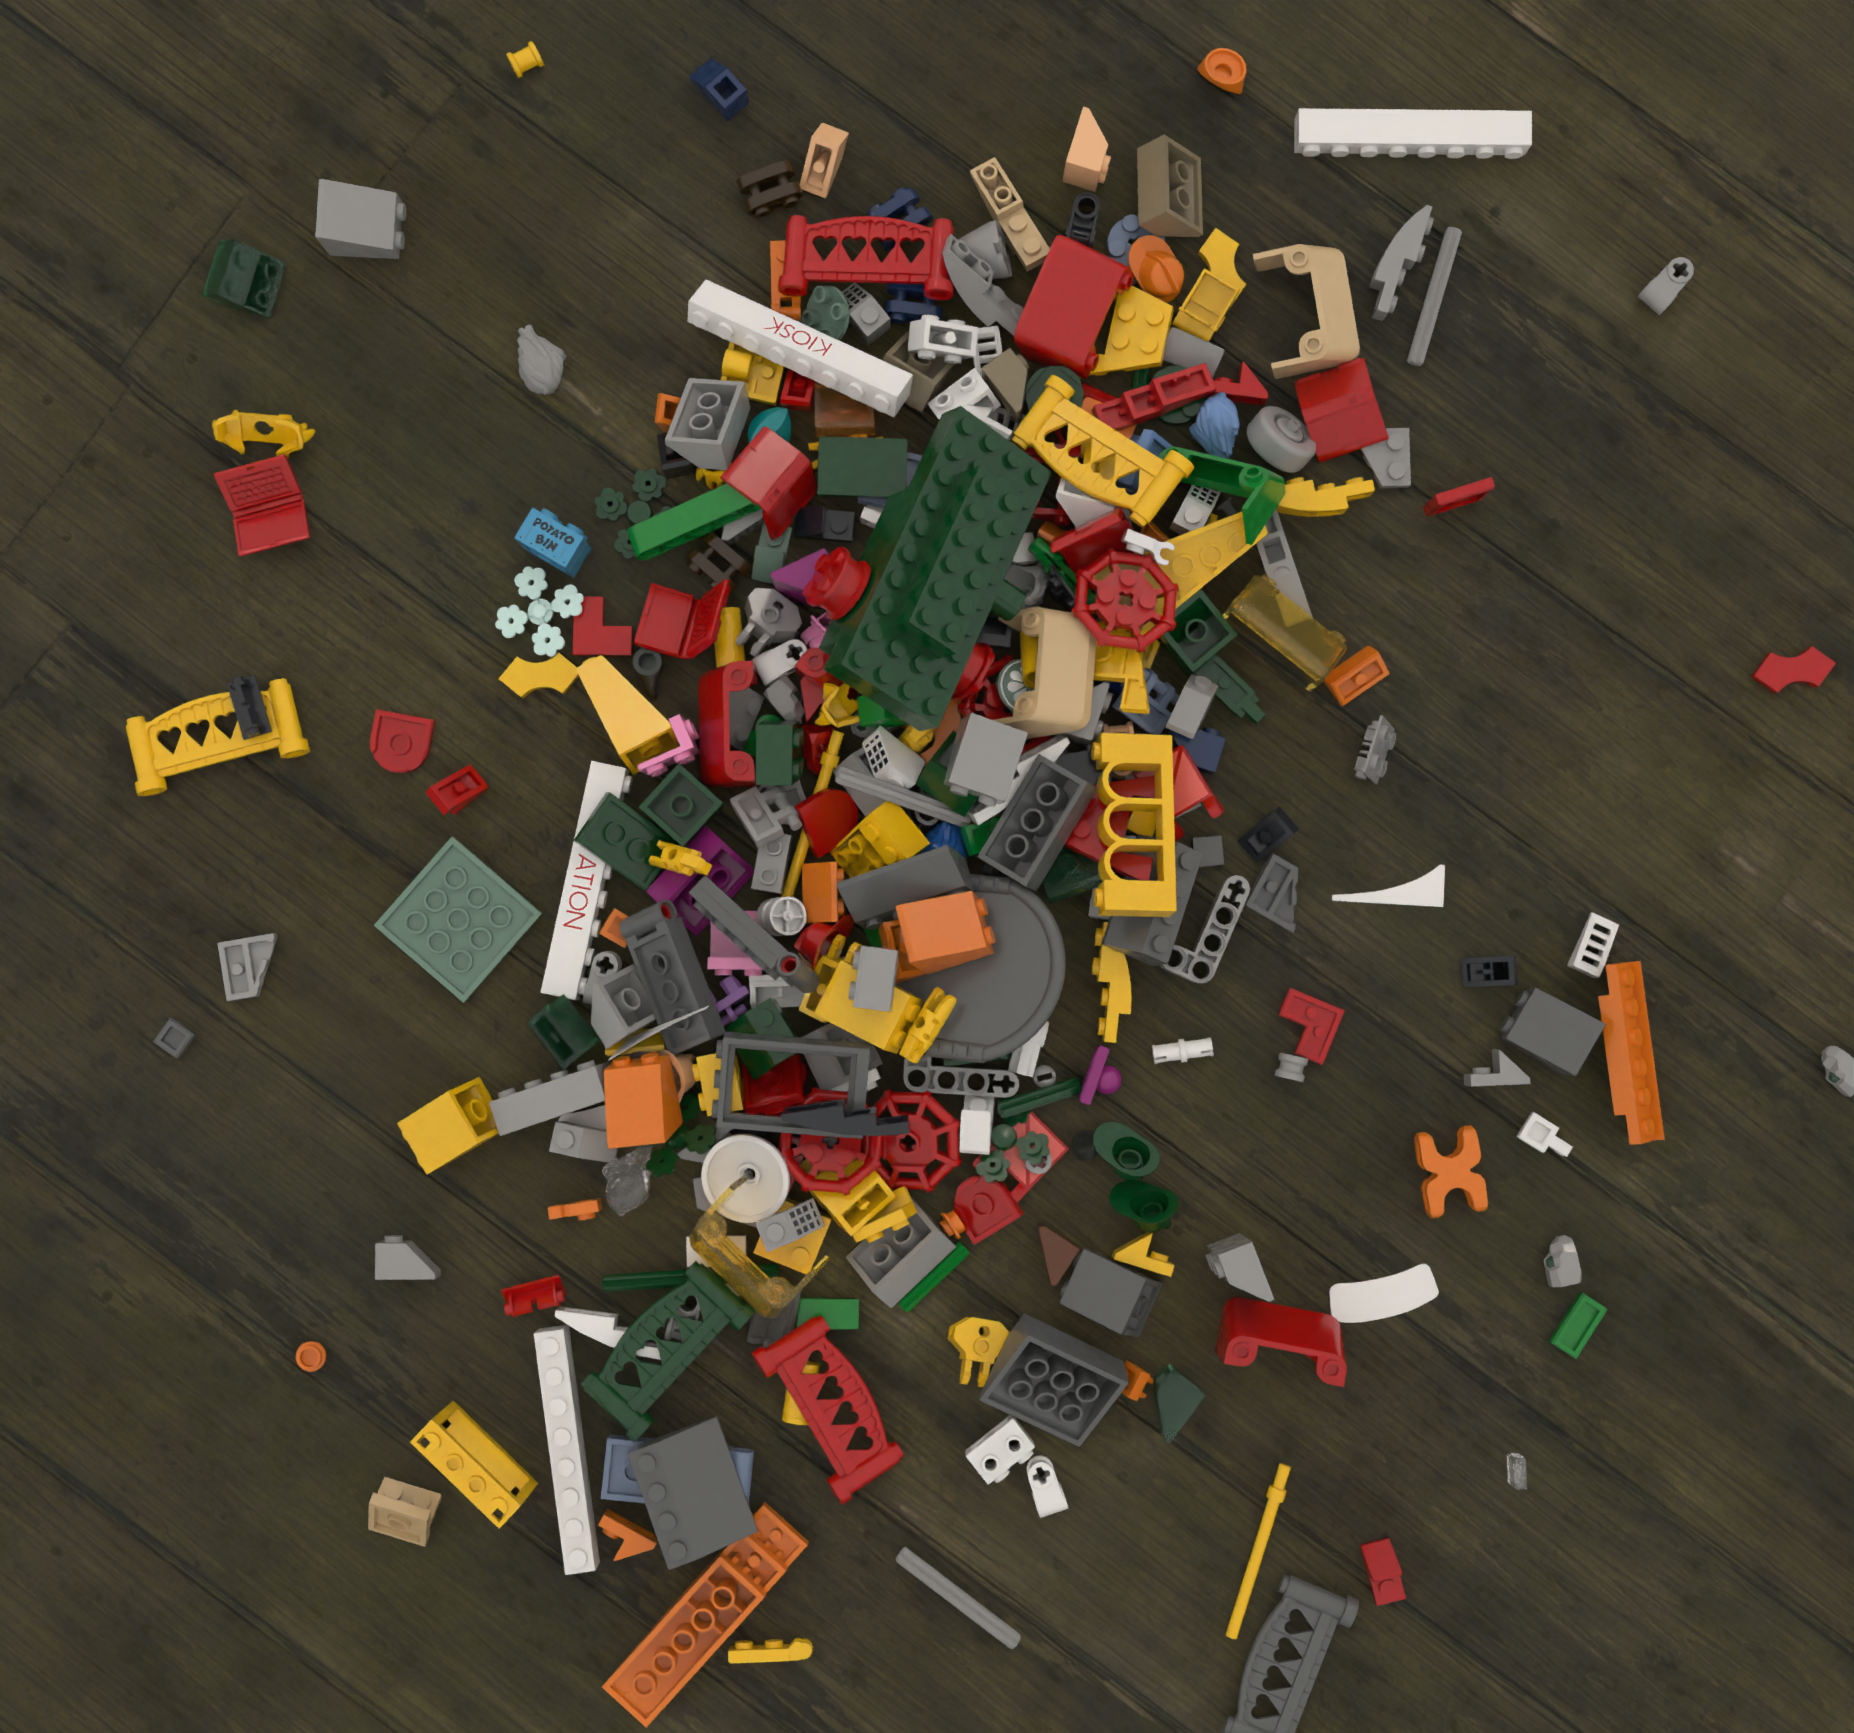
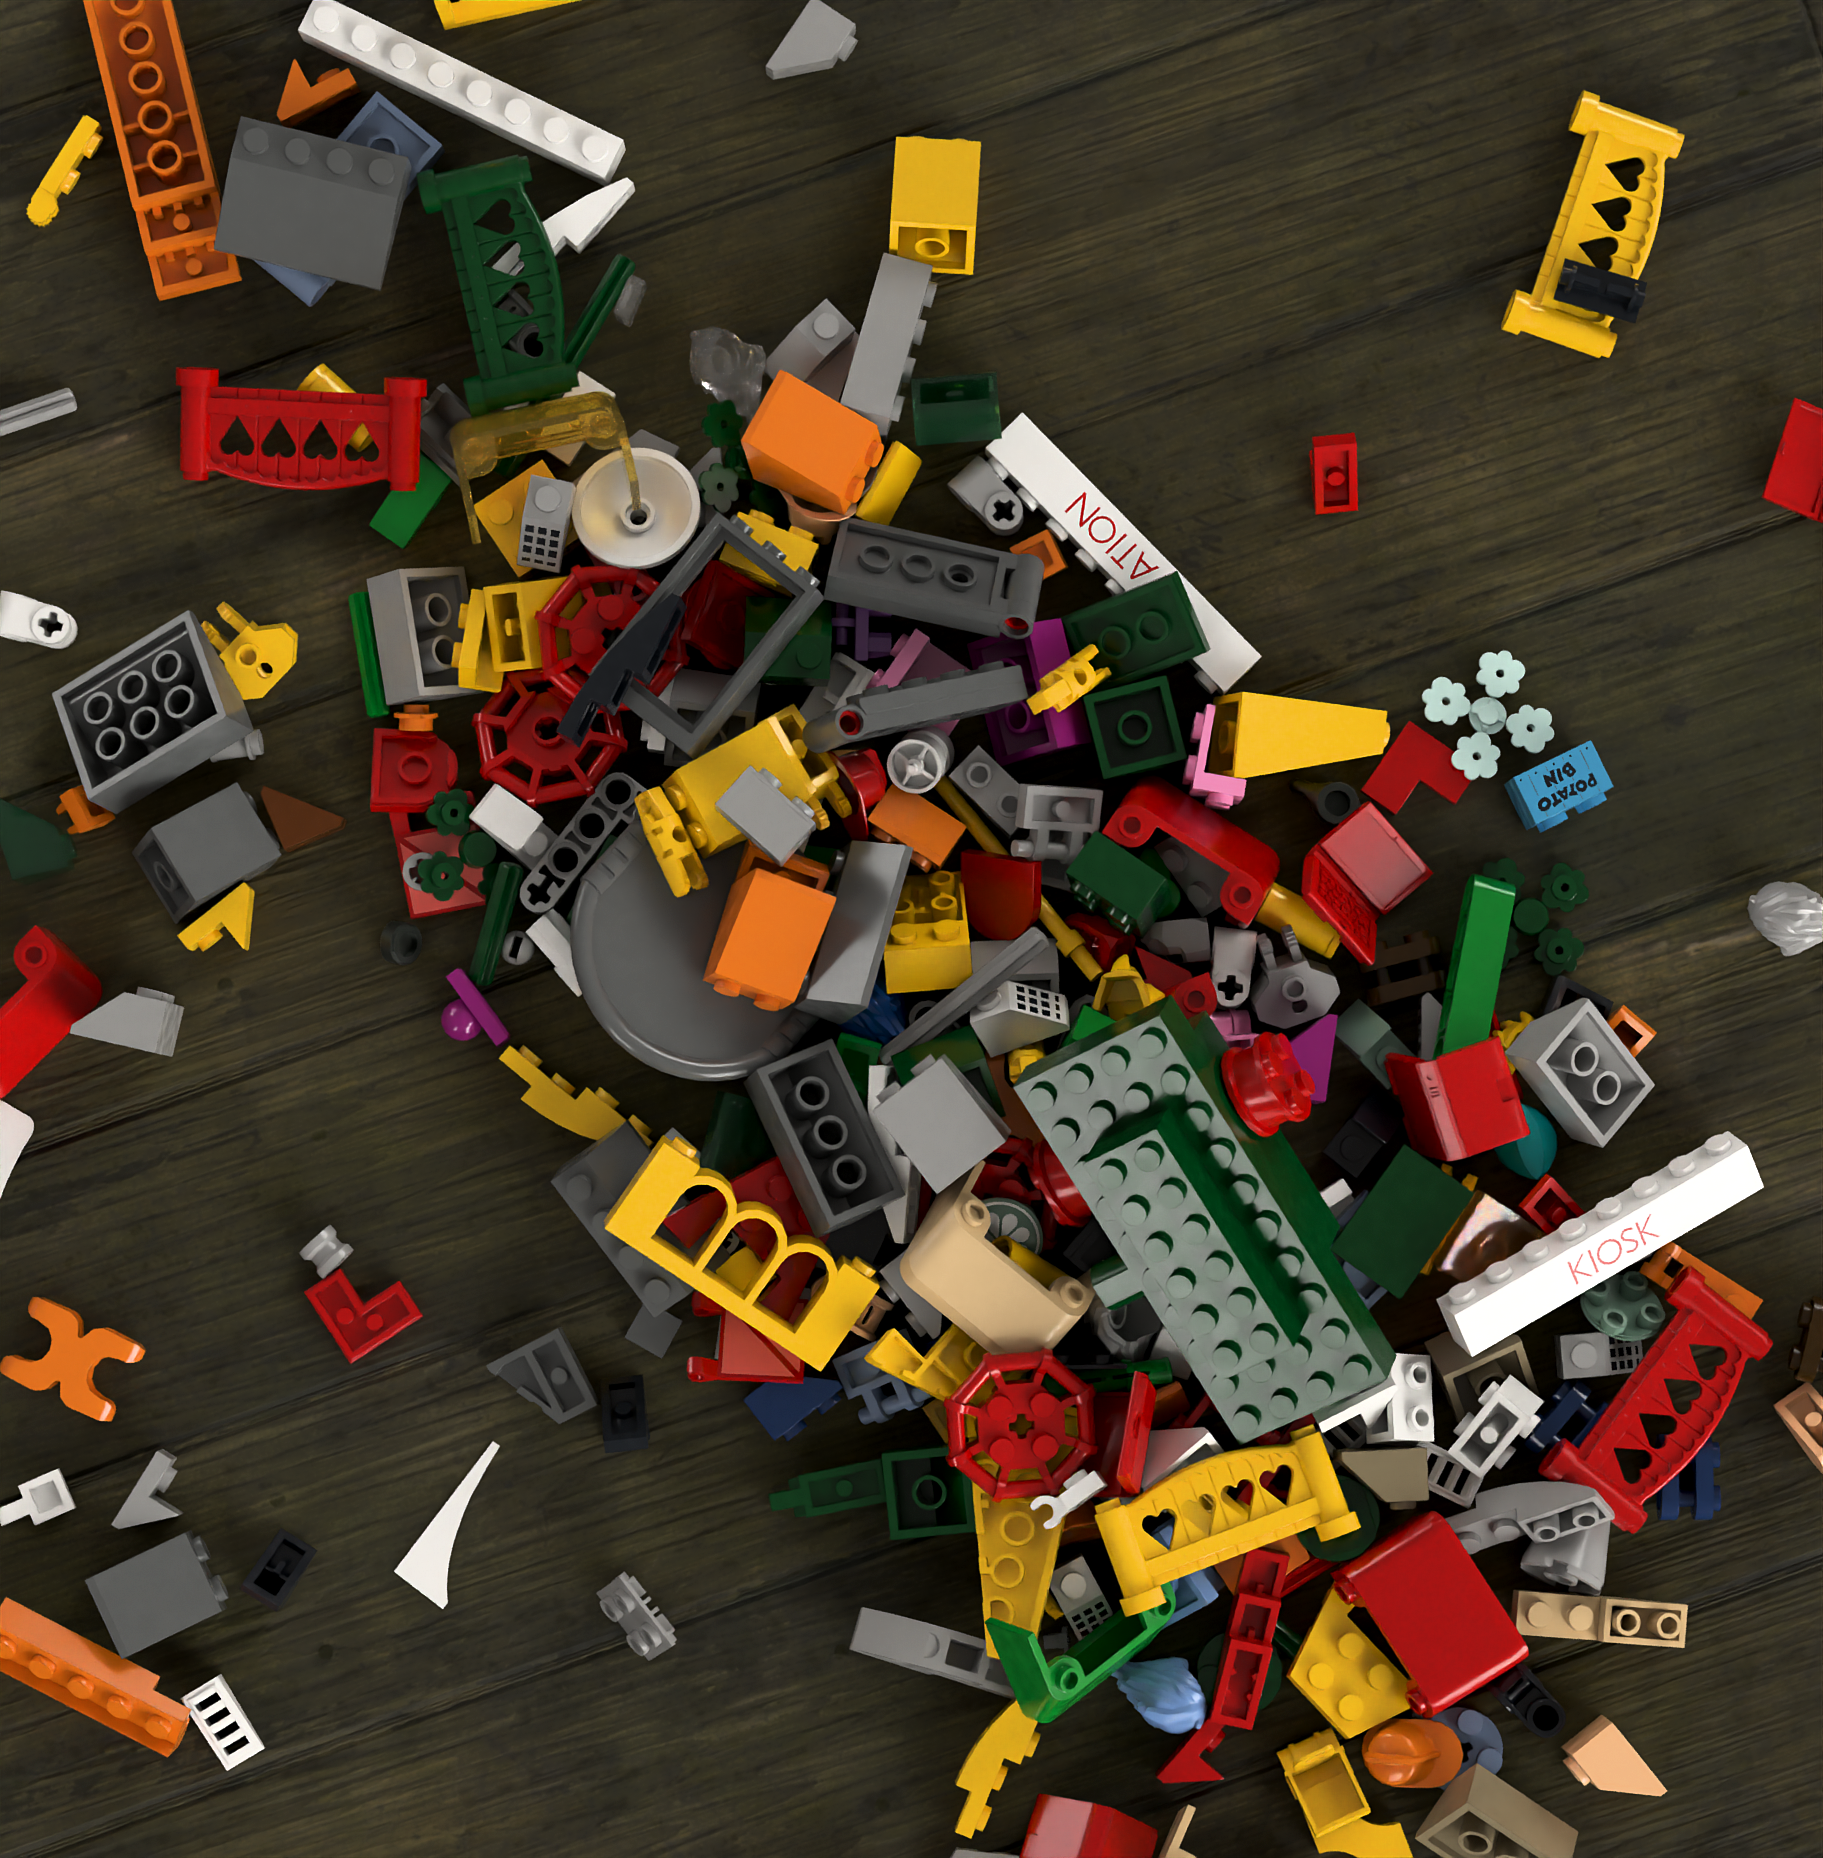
camera: 125 degrees right, 0 degrees up
light grey wing [217,933,277,1001] -> none
red tile [370,709,436,773] -> none
sand green plate [374,836,543,1003] -> none
yellow tile [499,652,579,698] -> none
red hinge [501,1275,567,1317] -> none
orange plate [548,1198,603,1221] -> none
light grey slope [591,964,656,1049] -> none
white sticker [609,1006,709,1060] -> none
yellow plate [721,342,785,406] -> none
white brick [965,1415,1035,1484] -> none
dark green piece [1093,1122,1160,1180] -> none
dark green piece [1109,1180,1179,1232] -> none
white pin [1152,1037,1214,1064] -> none
light grey beam [1160,875,1250,984] -> none
light grey slope [1163,327,1225,378] -> none
light grey slope [1166,674,1218,739] -> none
clear yellow windscreen [1222,574,1347,692] -> none
light grey wheel [1247,406,1316,473] -> none
orange slope [1322,646,1390,707] -> none
none -> light grey pin [210,729,264,763]
none -> clear tile [614,275,647,327]

